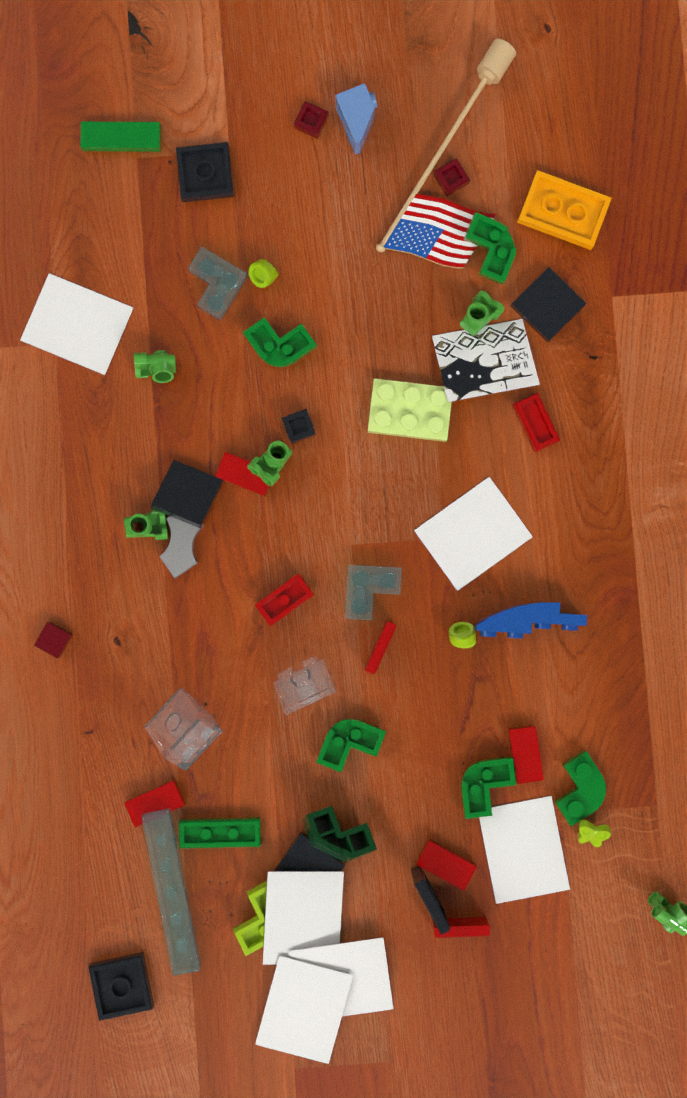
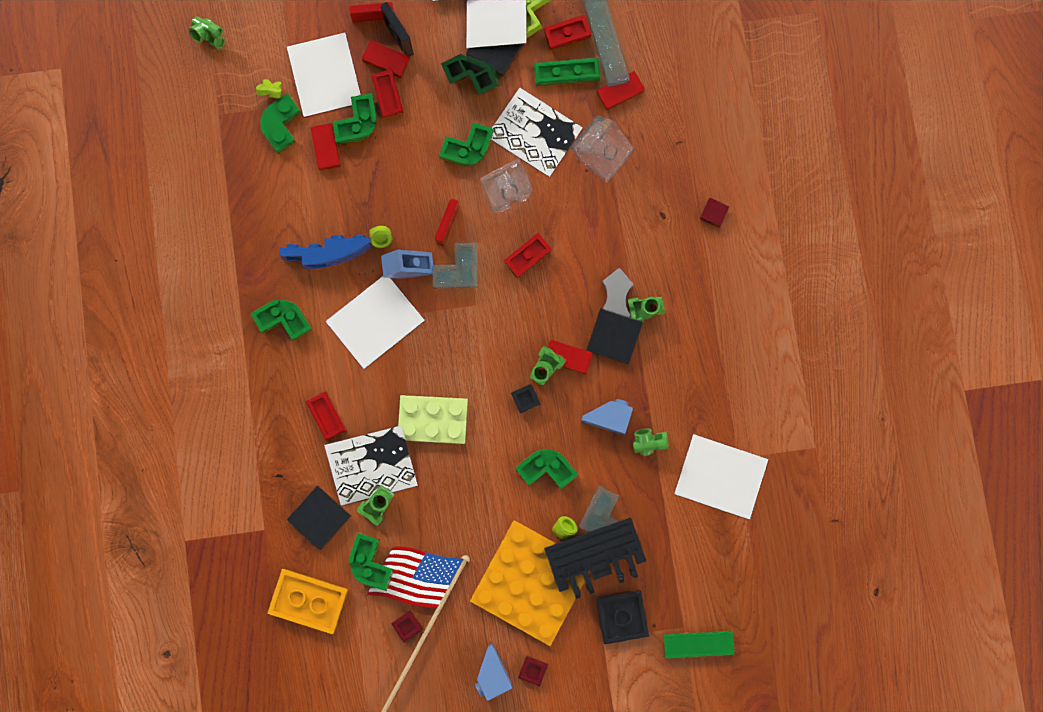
camera: 175 degrees right, 5 degrees down
none -> green plate [250,299,312,341]
none -> red tile [371,69,404,118]
none -> medium blue slope [381,249,434,279]
none -> light orange plate [470,520,590,646]
none -> sticker [491,88,583,177]
none -> red plate [544,15,592,50]
none -> black hinge [544,517,646,599]
none -> medium blue slope [581,399,633,435]

